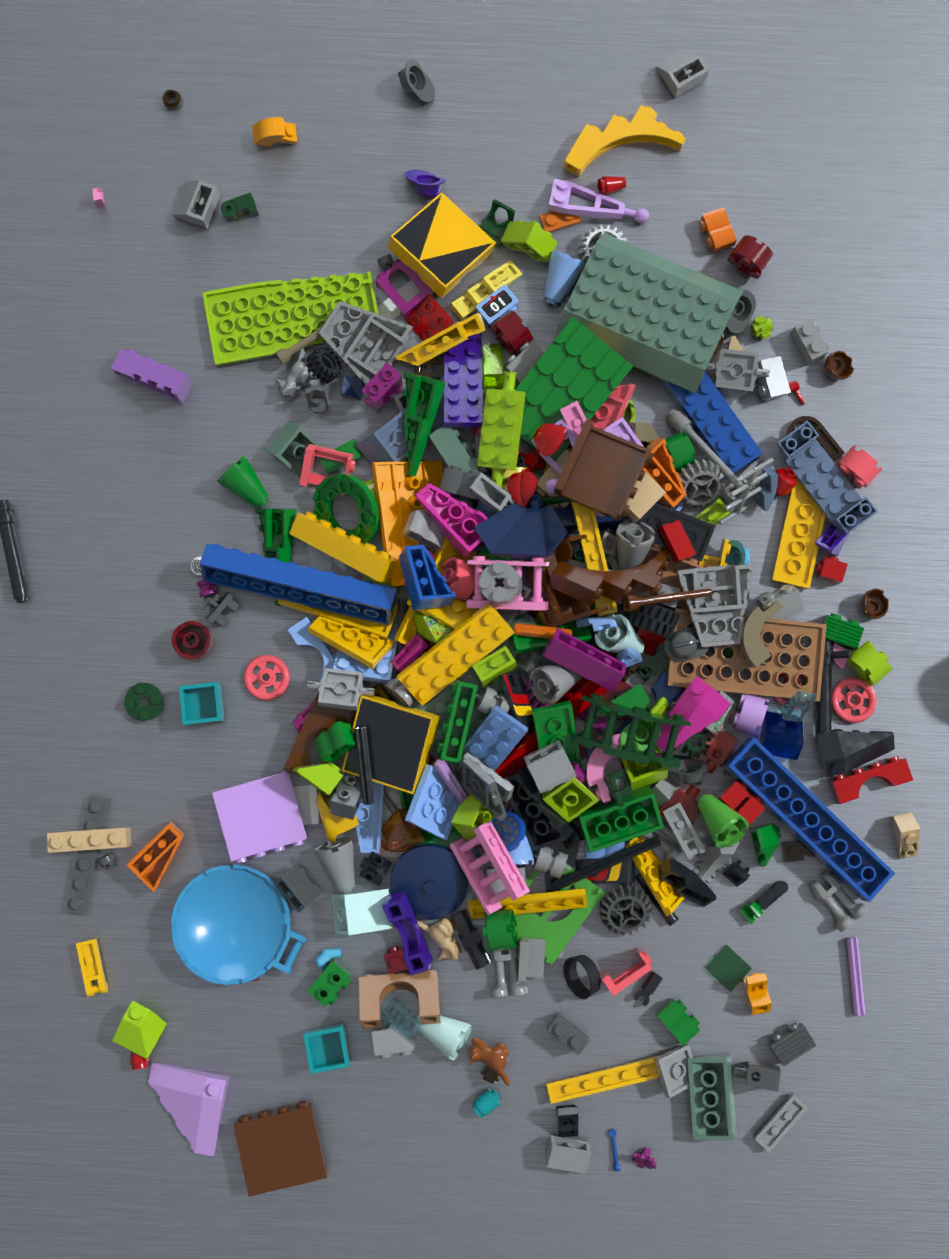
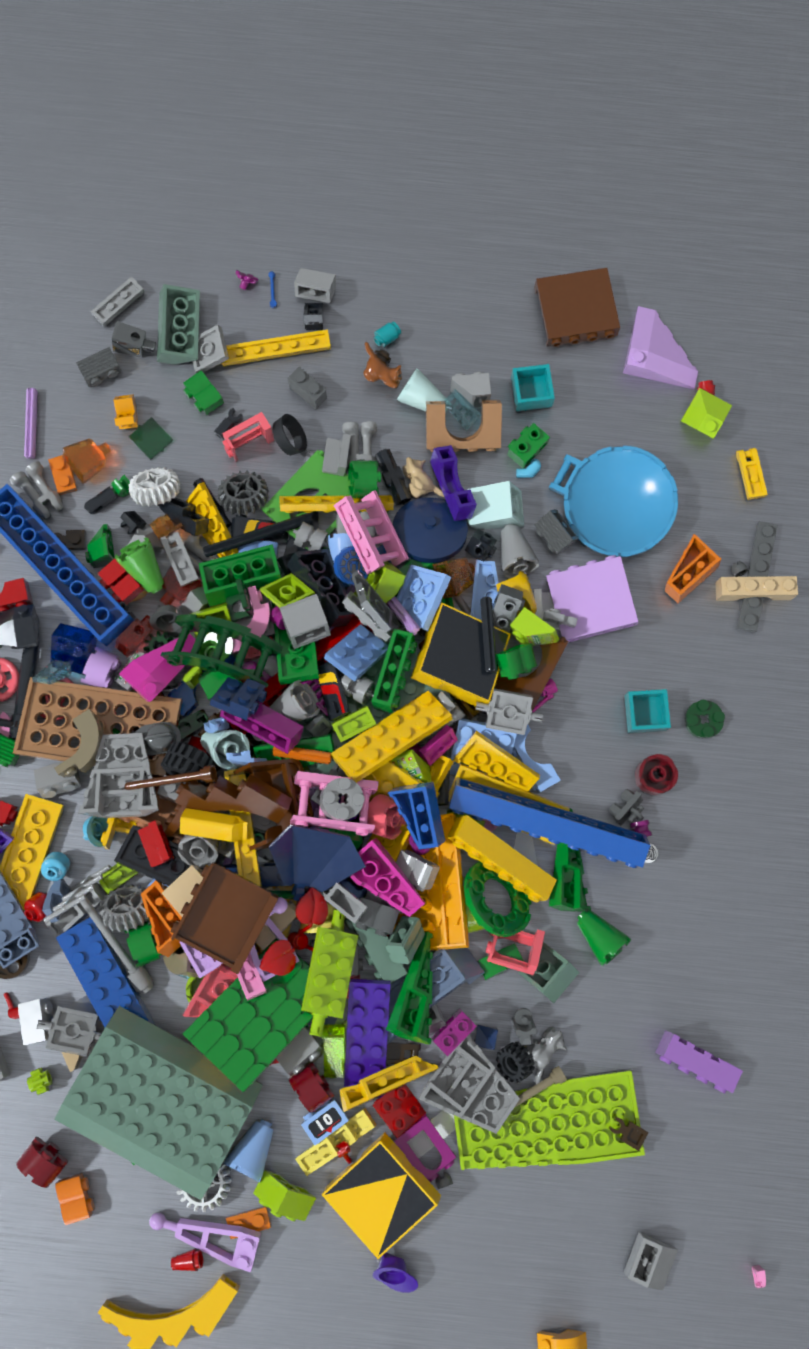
camera: 175 degrees left, 5 degrees down
dark green leg [220,192,259,222] -> none
coral plate [244,655,290,701] -> none
dark red brick [383,946,408,974] -> none
dark green piece [479,199,515,247] -> none
dark grey piece [726,290,756,333] -> none
none -> medium azure head [41,852,70,881]
none -> orange plate [48,454,78,495]
none -> clear orange torso [63,439,111,484]
none -> white gear [129,467,180,507]
none -> clear orange panel [150,514,183,540]
none -> yellow piece [180,808,248,842]
none -> dark blue plate [210,677,267,721]
none -> red hand [336,1141,352,1164]
none -> sand green brick [386,916,425,964]
none -> light grey plate [542,608,578,628]
none -> dark brown plate [609,1116,649,1151]

